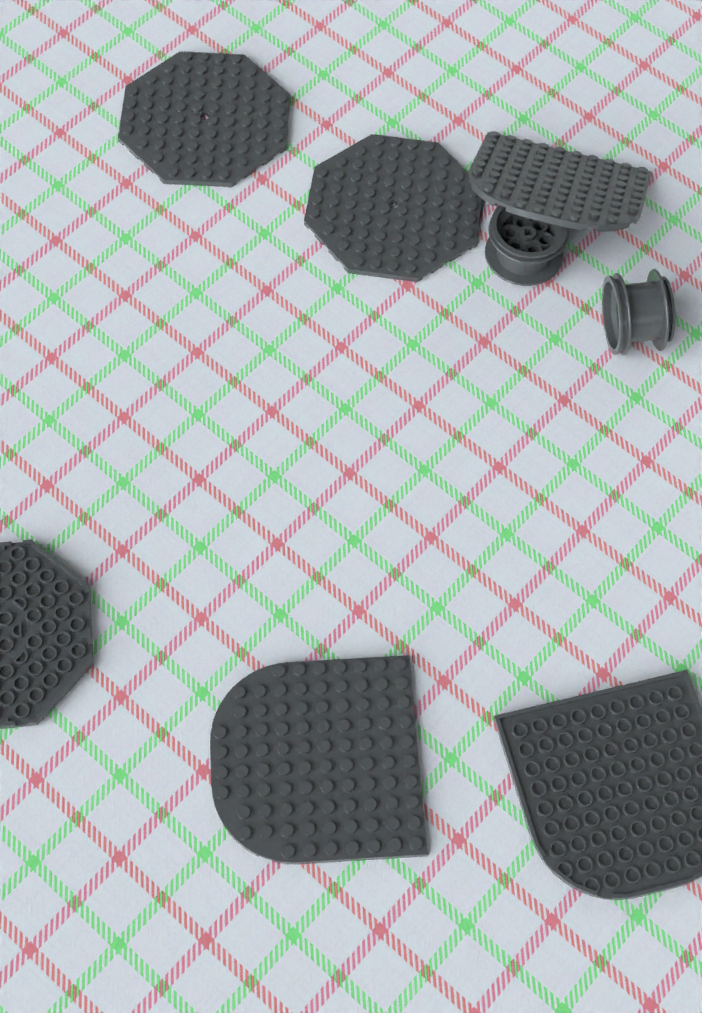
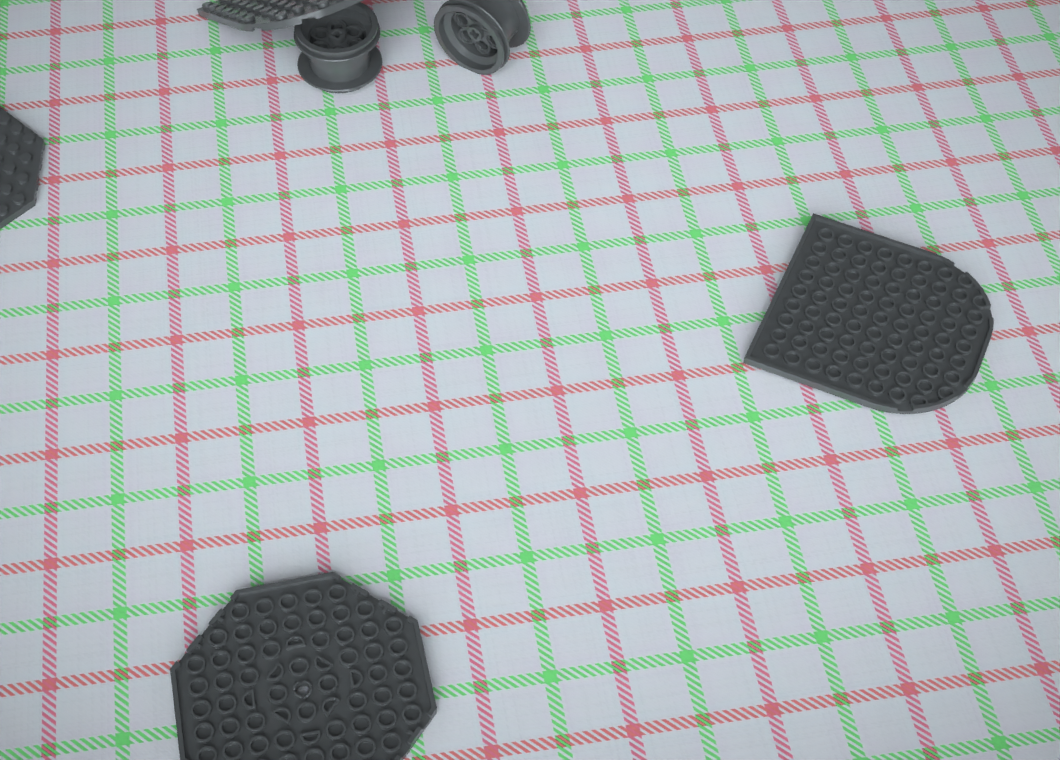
camera: 50 degrees left, 10 degrees down
dark grey plate [210,655,428,864] -> none
dark grey plate [304,134,482,282] -> none

